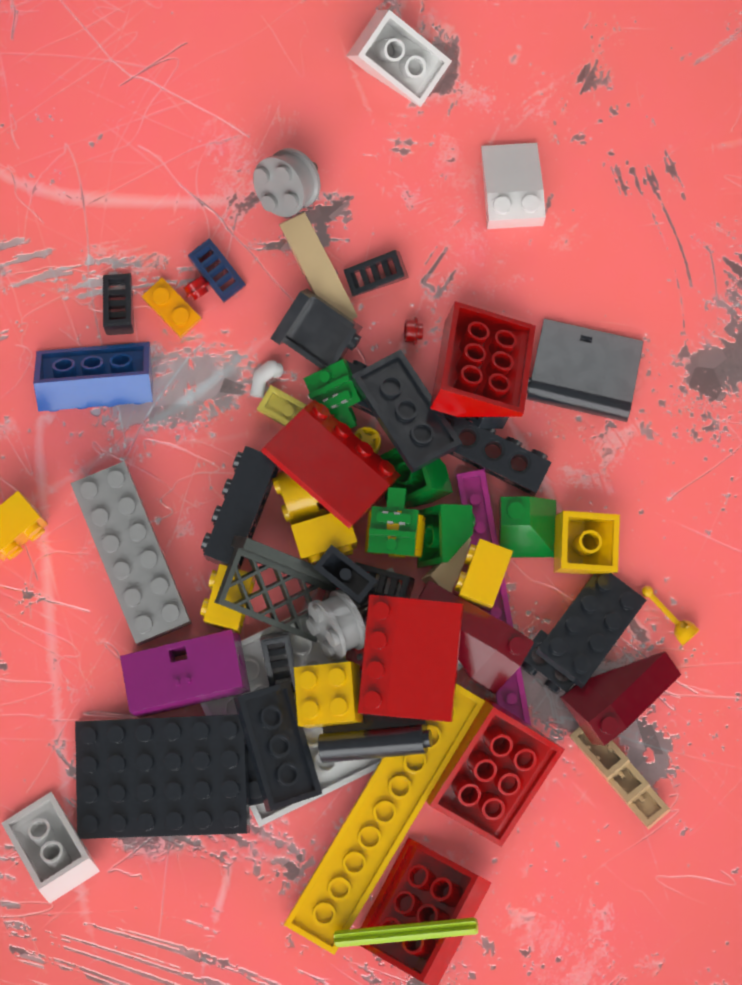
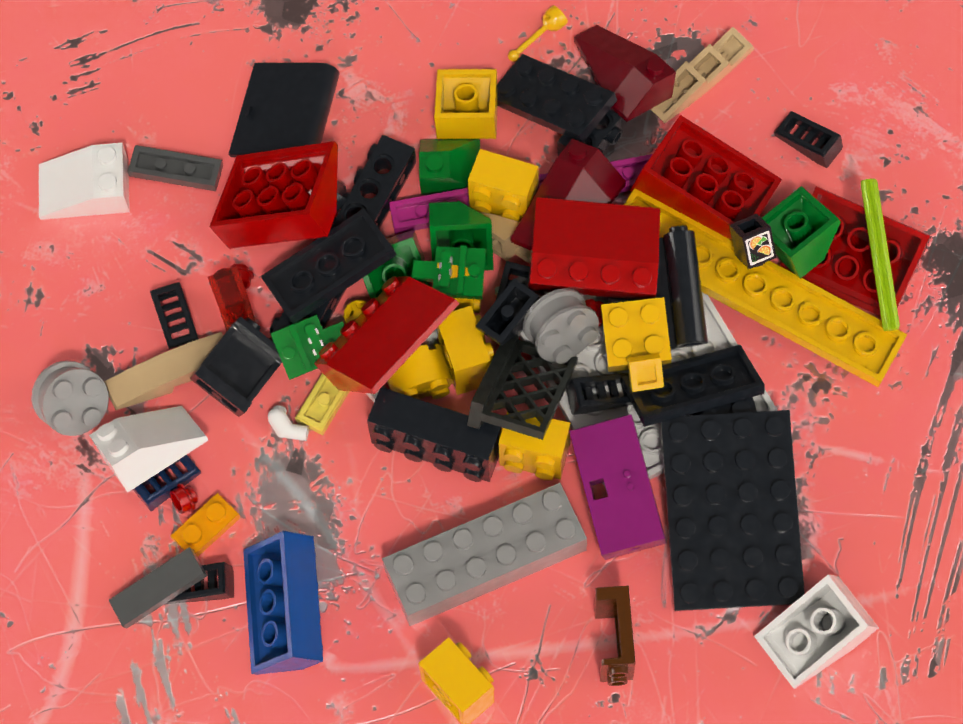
camera: 85 degrees left, 15 degrees down
none -> white slope [89,406,208,492]
none -> dark grey tile [109,547,207,629]
none -> dark grey plate [128,145,223,191]
none -> clear red brick [208,267,256,331]
none -> reddish brown panel [594,586,636,686]
none -> yellow plate [627,353,664,392]
none -> black brick [729,213,777,269]
none -> green slope [762,186,841,279]
none -> black slope [774,111,843,168]

